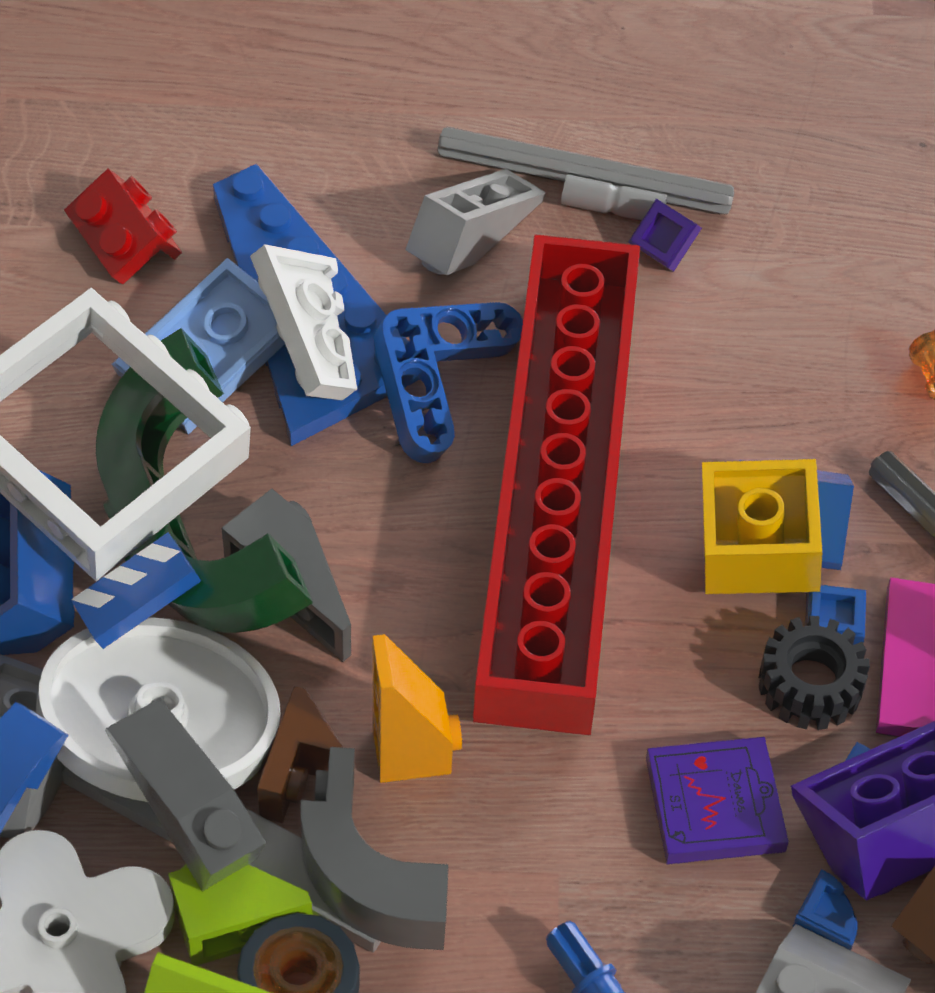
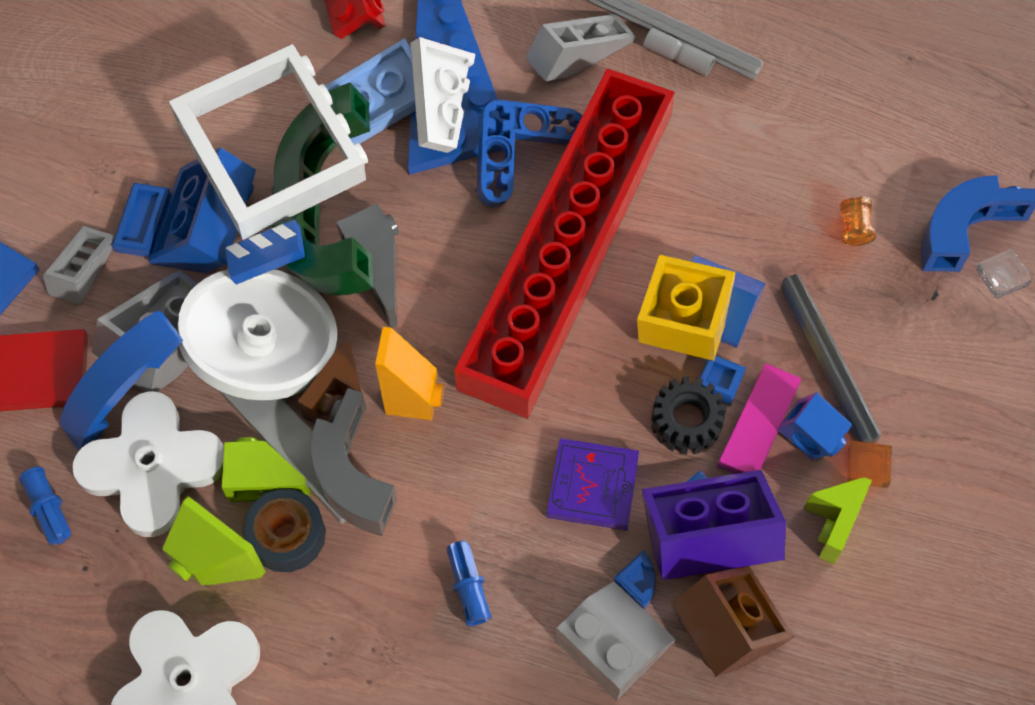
camera: 20 degrees right, 10 degrees up
dark grey slope [105,698,266,891] -> none
dark purple tile [628,198,702,271] -> none

